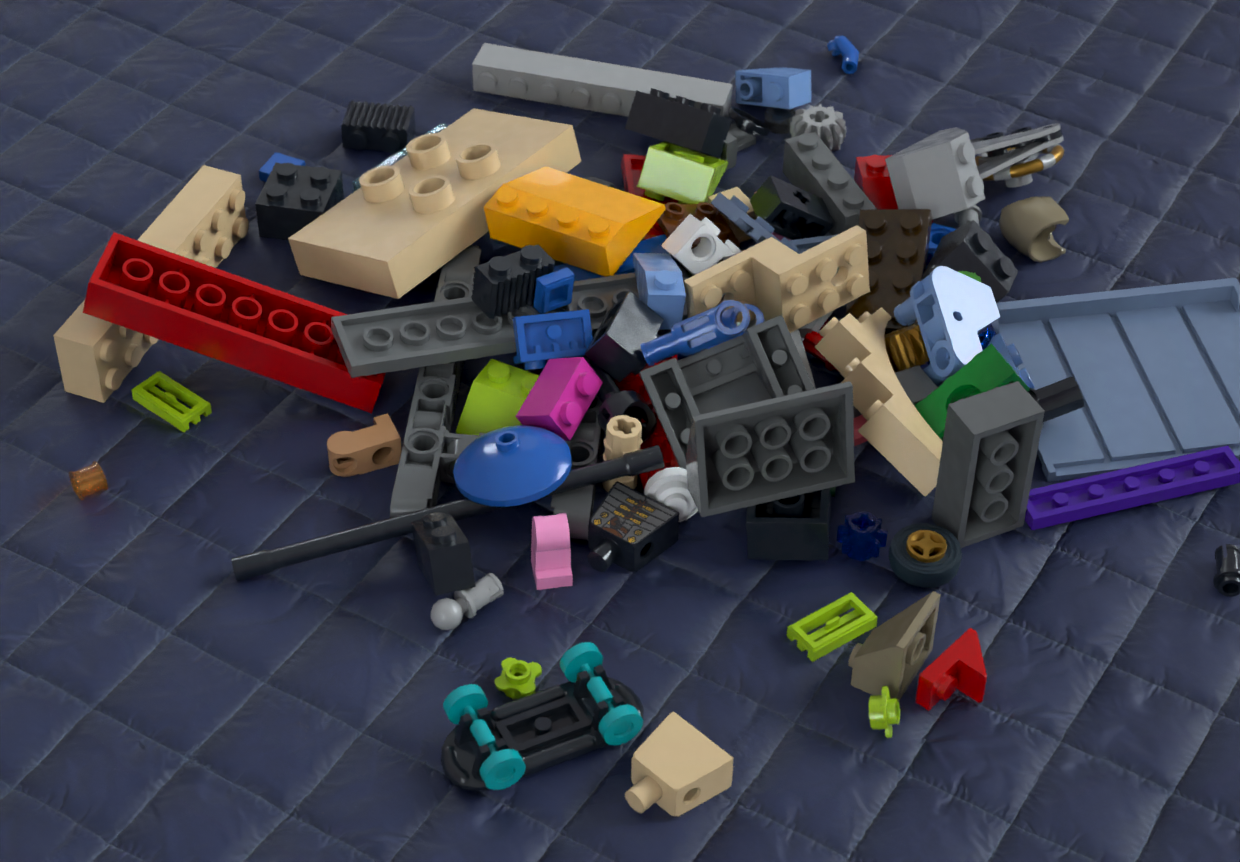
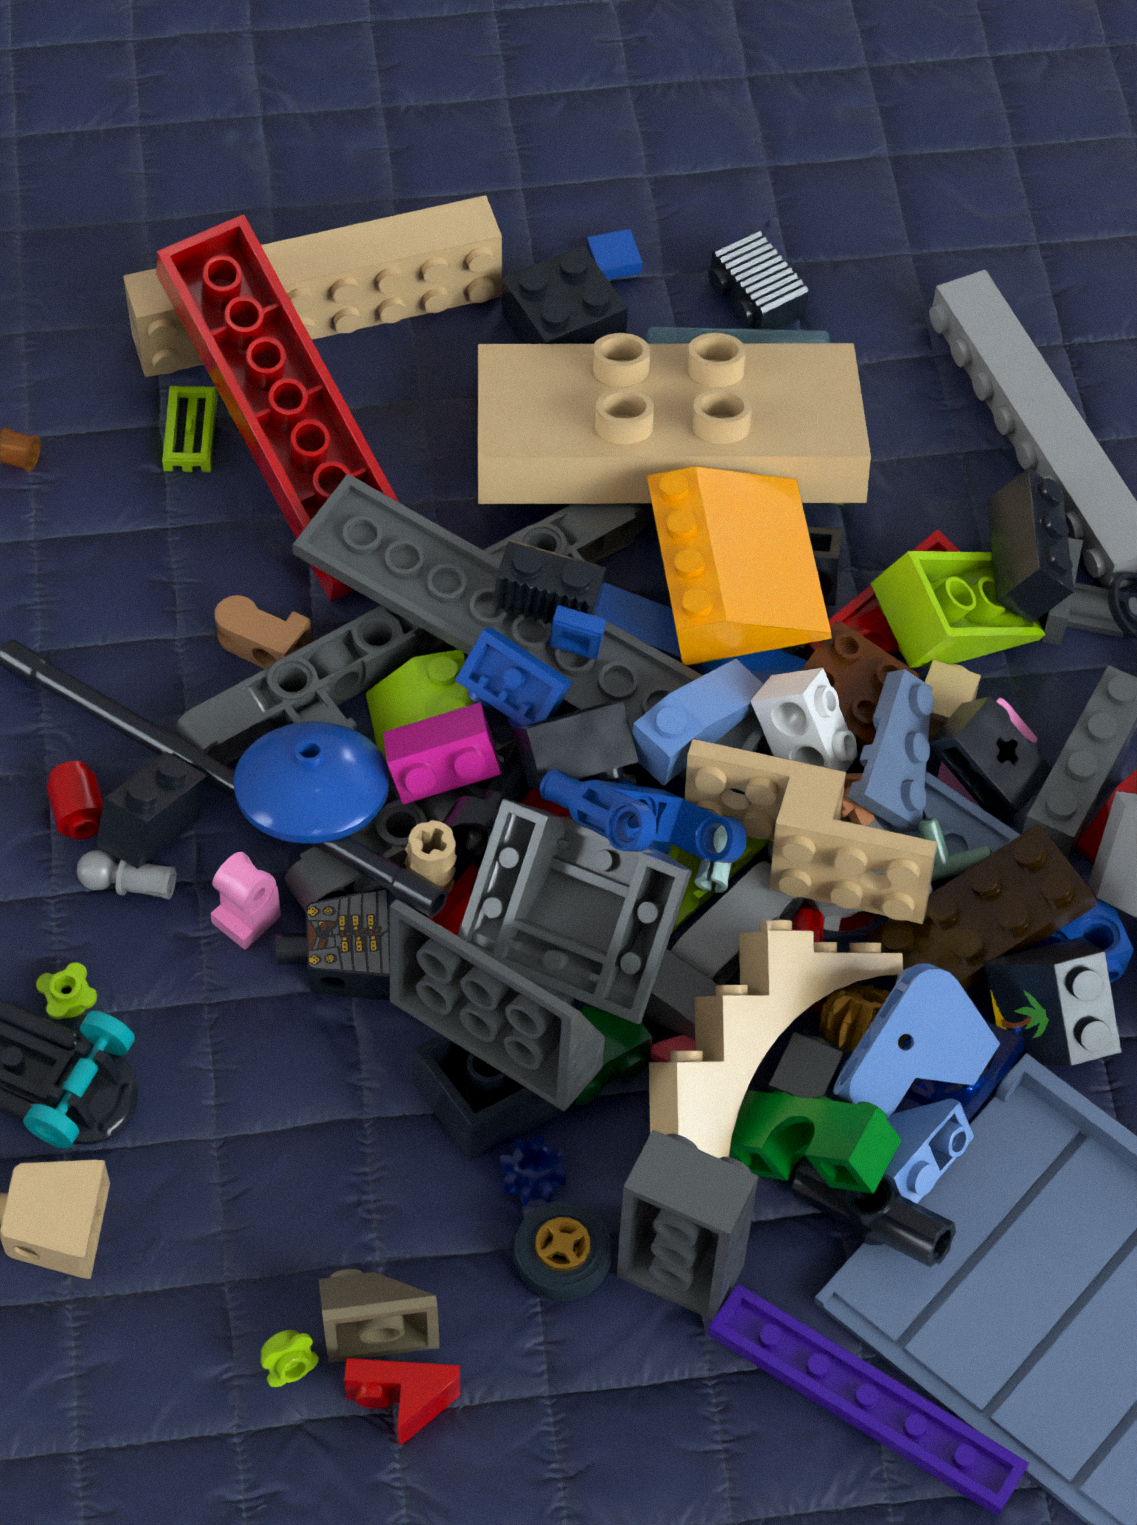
camera: 50 degrees right, 15 degrees up
lime tile [787,592,878,662] -> none
none -> red brick [46,761,104,840]

